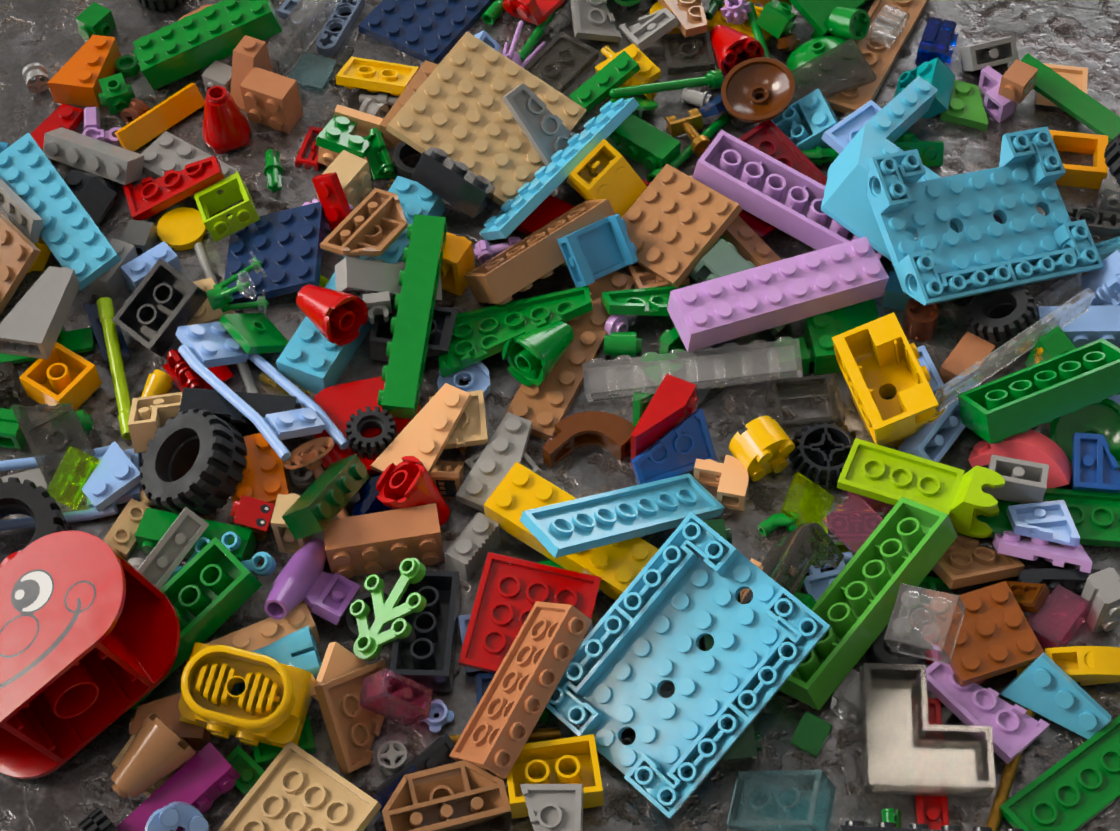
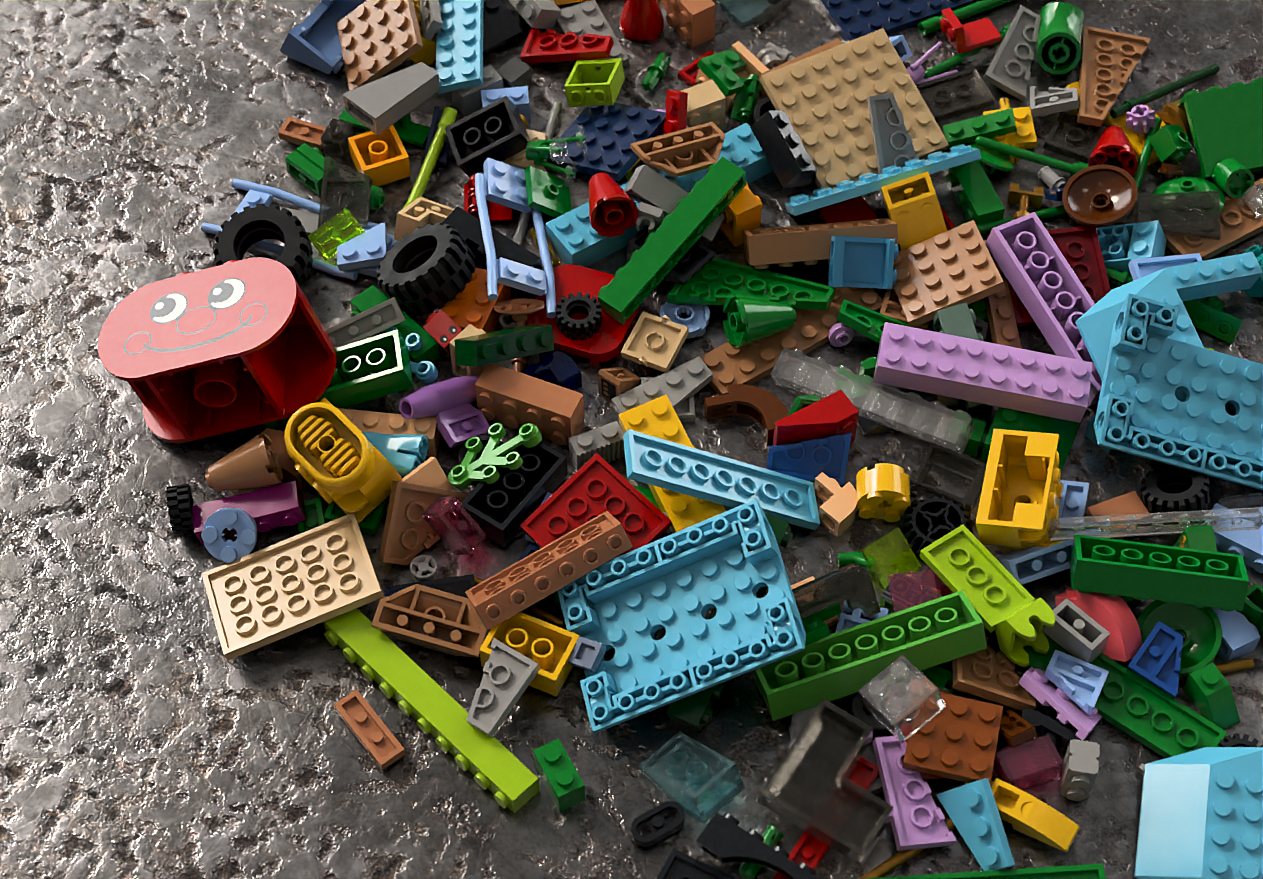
camera: 30 degrees right, 0 degrees up
tan plate [103,488,156,559] -> none
yellow cone [141,369,173,397] -> none
yellow tile [156,207,208,251] -> none
yellow plate [336,57,419,96] -> none
light nougat wing [370,383,471,475] -> none
red cone [376,456,450,526] -> none
light blue plate [418,699,454,733] -> none
lavender bar [473,236,521,264] -> none
green brick [604,332,642,358] -> none
green slope [790,711,832,758] -> none
copper piece [902,298,940,342] -> none
none -> sand blue plate [568,636,607,673]

